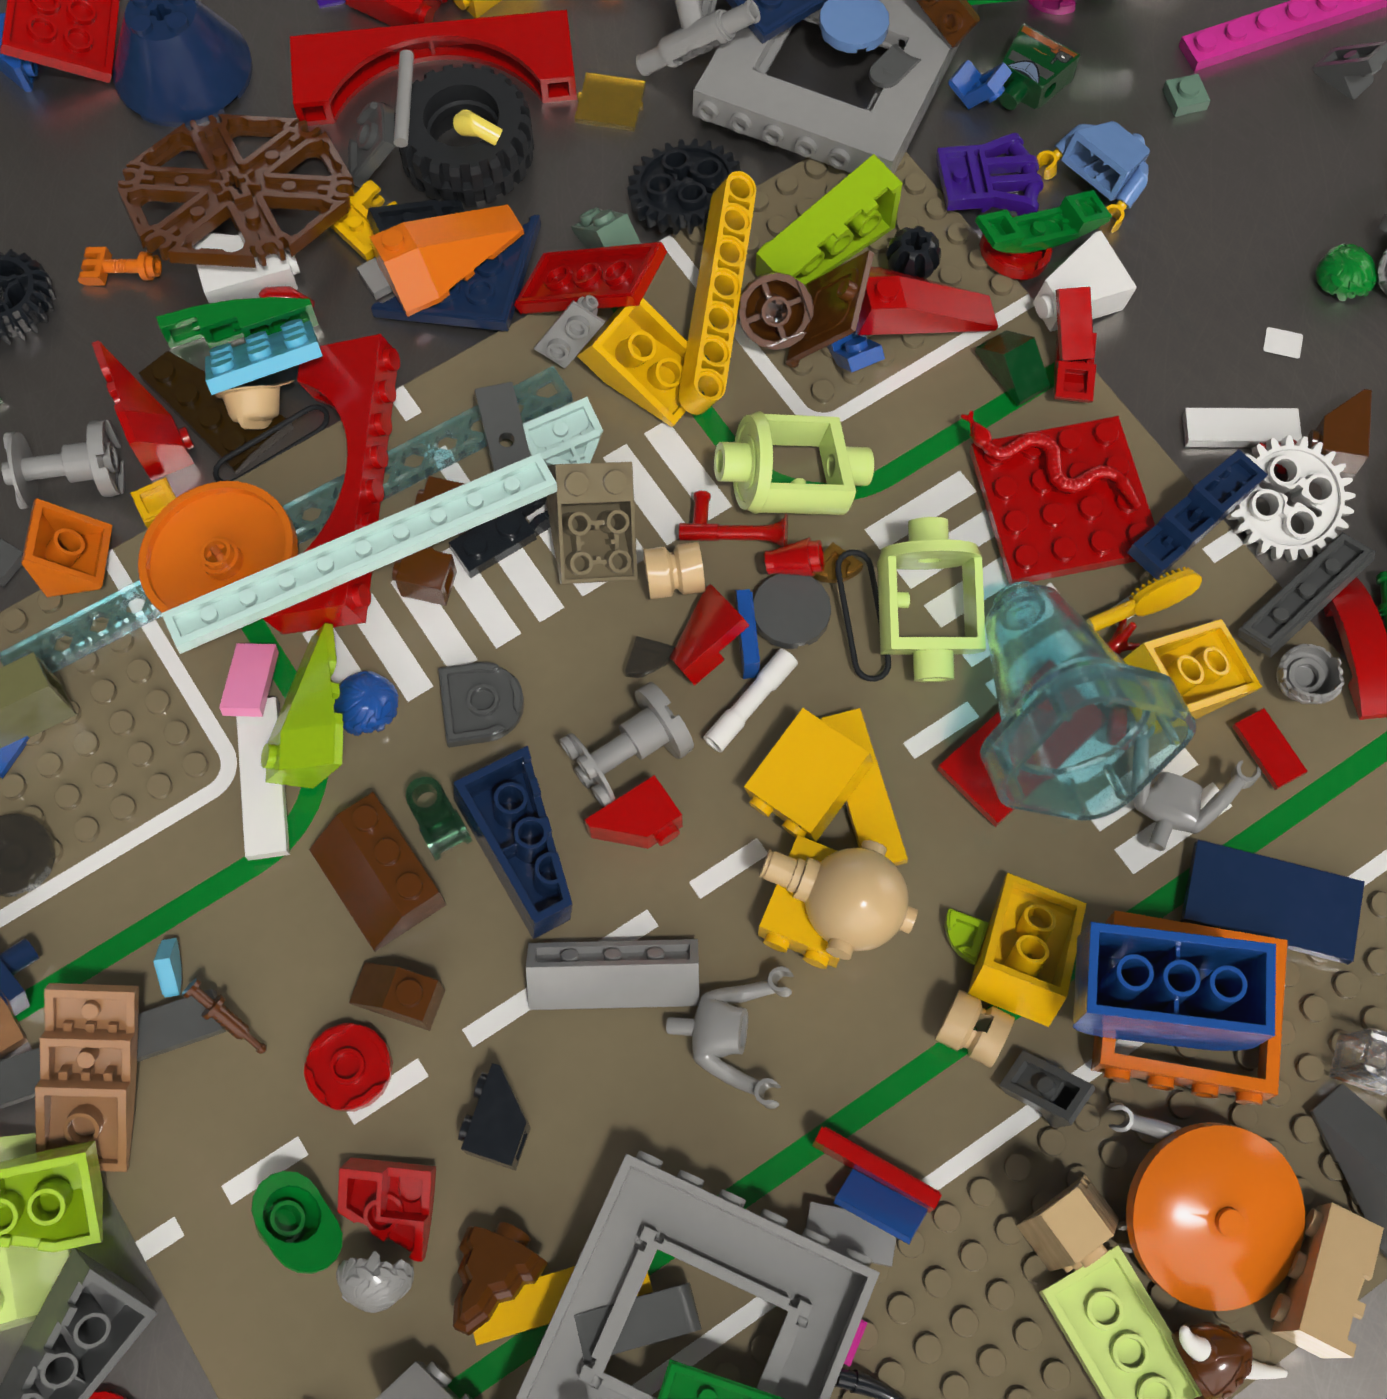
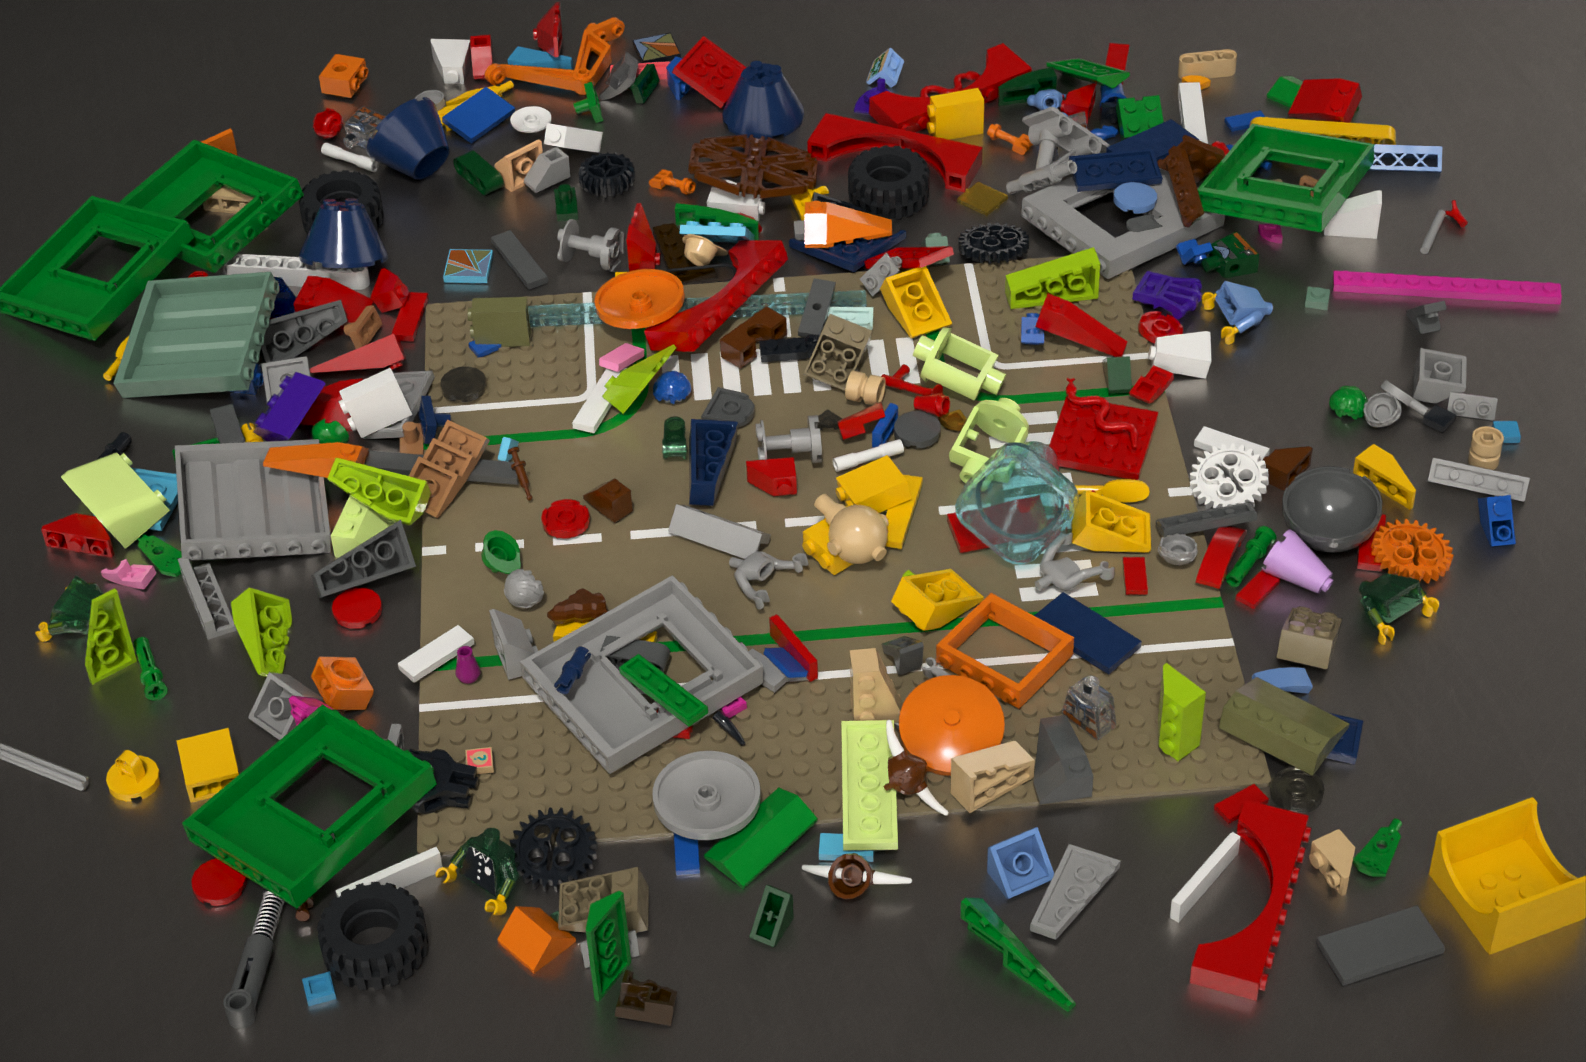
camera: 30 degrees right, 25 degrees down
orange slope [21,498,113,597] -> none
light aqua plate [161,452,557,654] -> none
reddish brown slope [309,792,446,952] -> none
red slope [337,1157,436,1262] -> none
dark grey tile [348,101,396,188] -> none
light grey bar [393,50,414,148] -> none
light yellow arm [453,110,503,146] -> none
black slope [458,1063,531,1171] -> none
yellow beam [679,171,756,415] -> none
reddish brown cylinder [737,272,814,350] -> none
reddish brown container [786,250,874,367] -> none
black piece [835,549,891,682] -> none
black piece [886,226,941,279] -> none
tan wheel [935,989,1015,1068] -> none
green slope [975,190,1112,253] -> none
red piece [1055,287,1094,361] -> none
blue brick [1073,922,1276,1051] -> none
dark blue slope [1127,449,1268,579] -> none
white sticker [1263,327,1303,359] -> none

